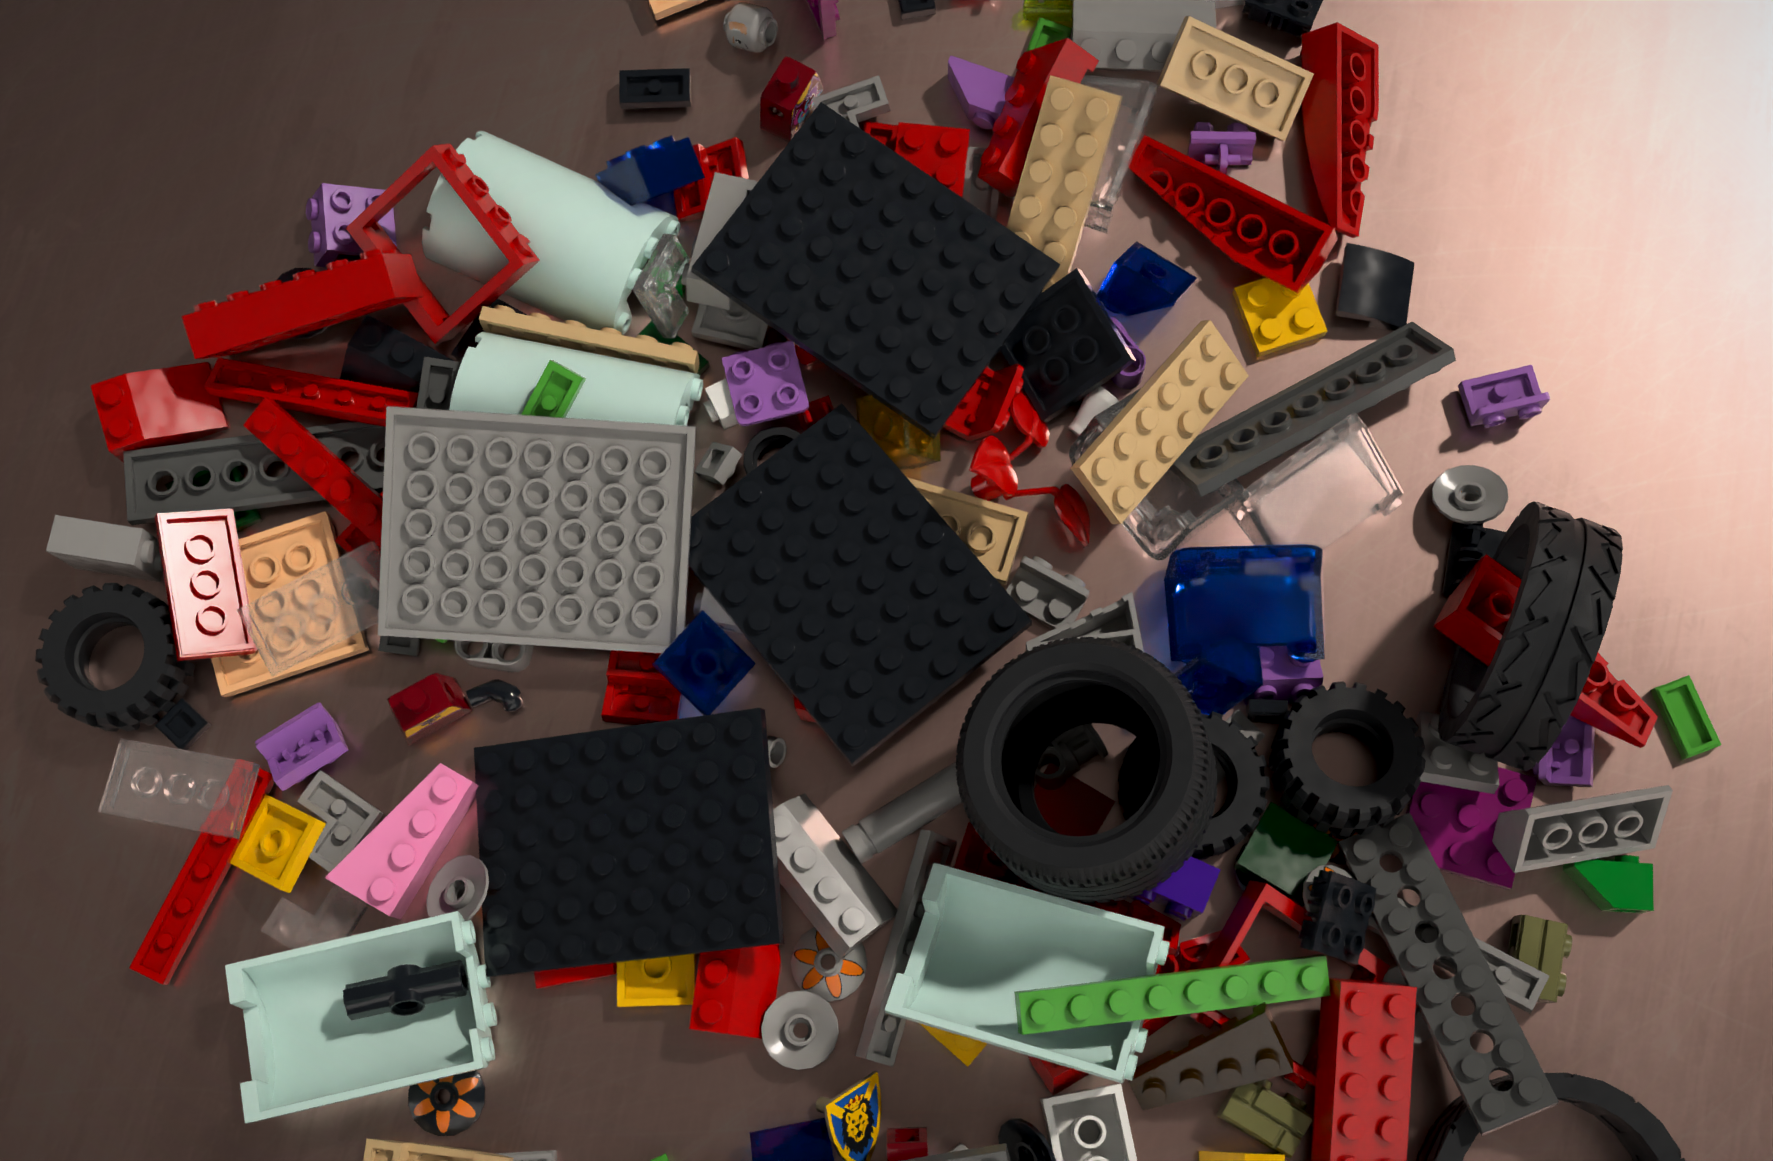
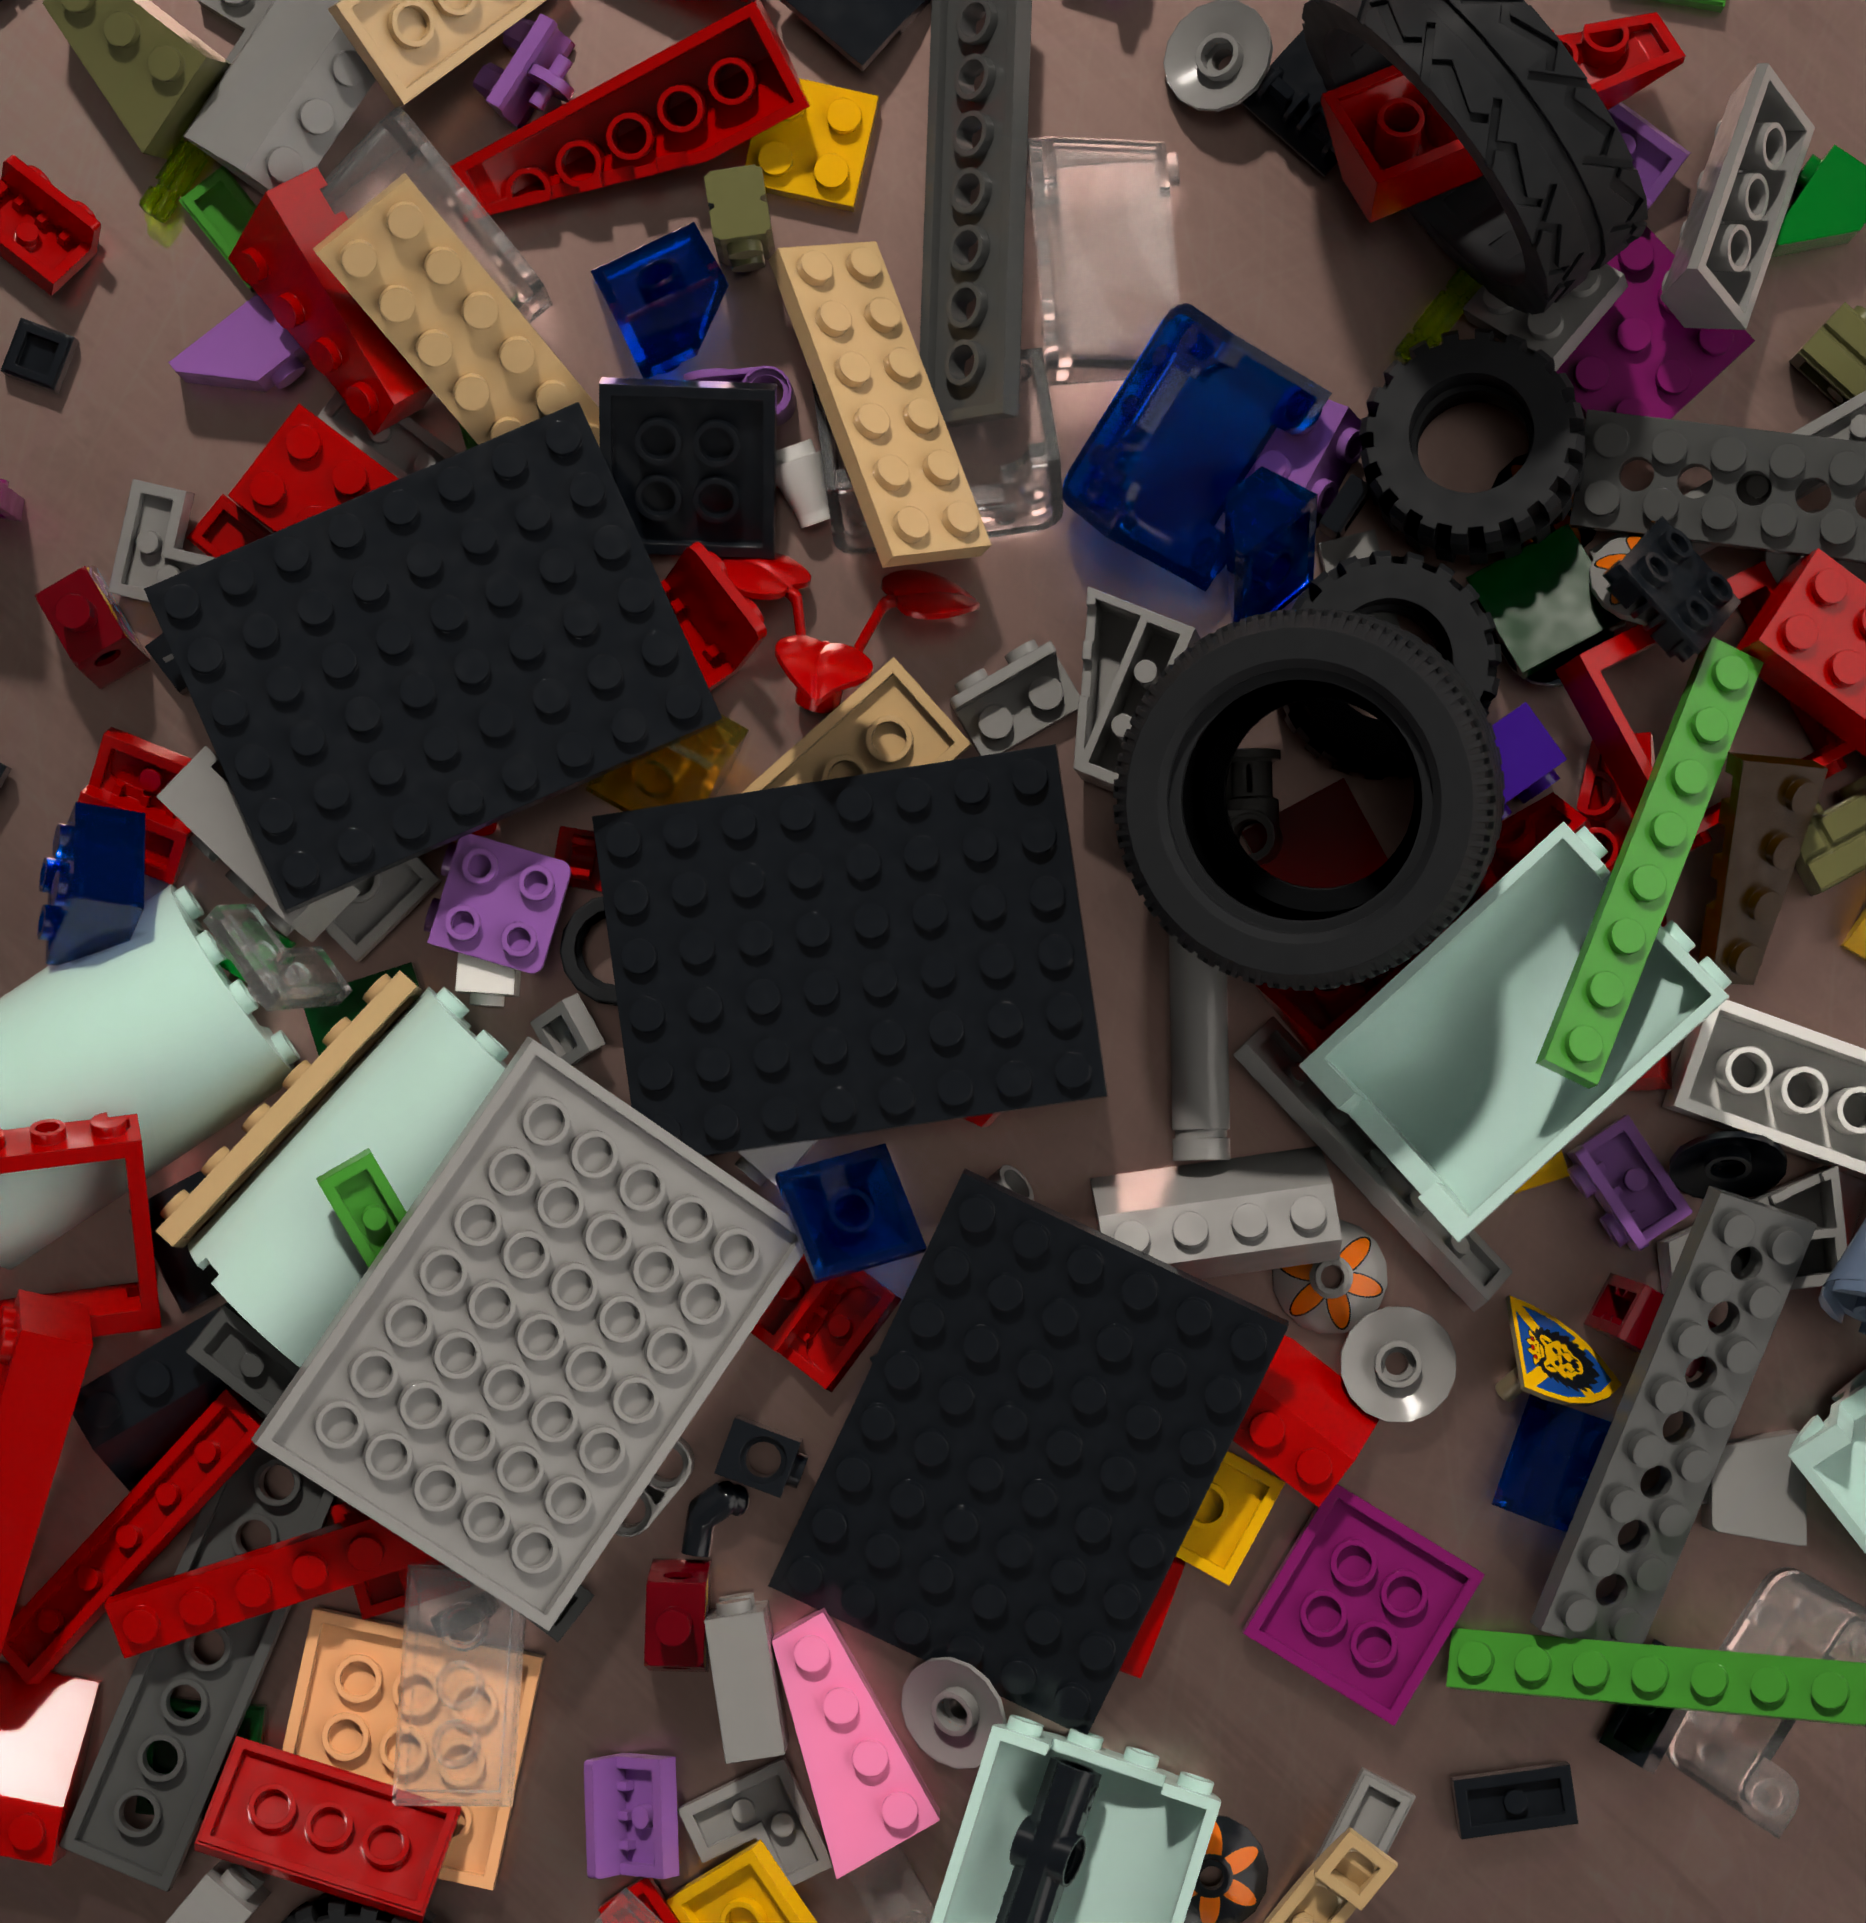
camera: 60 degrees left, 10 degrees up
none -> olive brick [704,164,775,272]
none -> light grey brick [704,1592,789,1764]
none -> black brick [714,1415,809,1498]
none -> magenta plate [1242,1484,1485,1726]
none -> clear neon green axle [1394,268,1482,364]
none -> medium lavender bracket [1566,1115,1693,1252]

